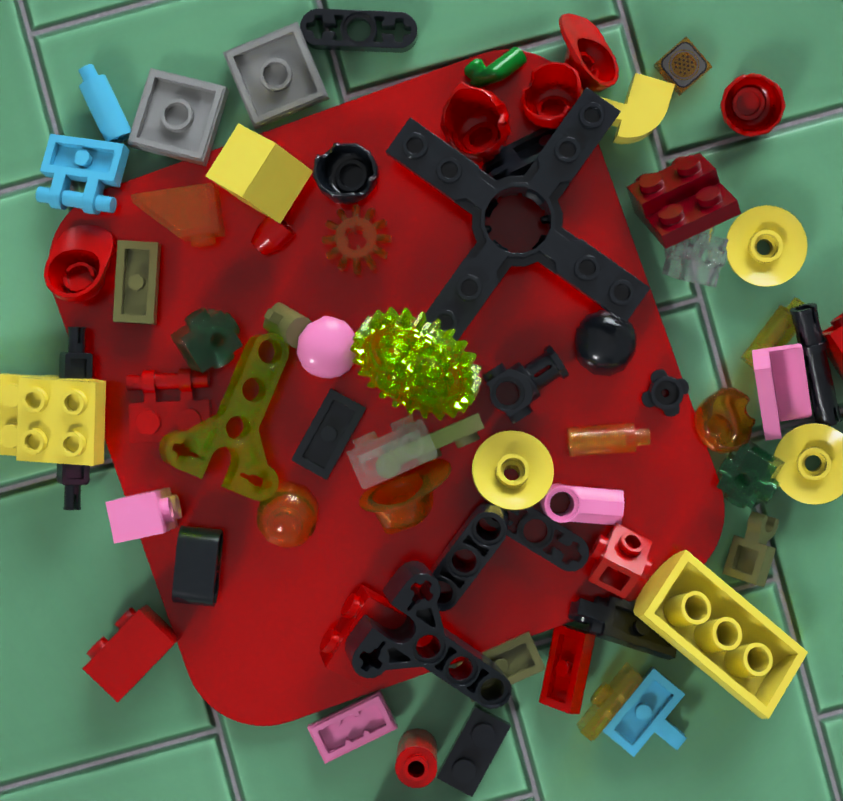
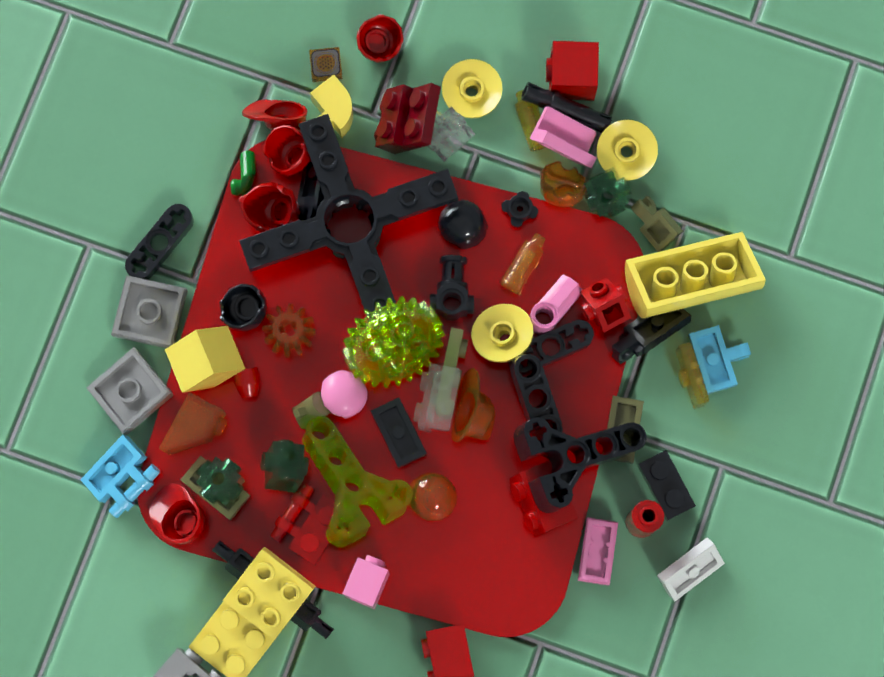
camera: 50 degrees left, 10 degrees down
medium azure cylinder [78,64,131,143] -> none
black beam [172,526,223,607] -> none
red plate [539,624,596,714] -> none
none -> clear green brick [196,457,245,506]

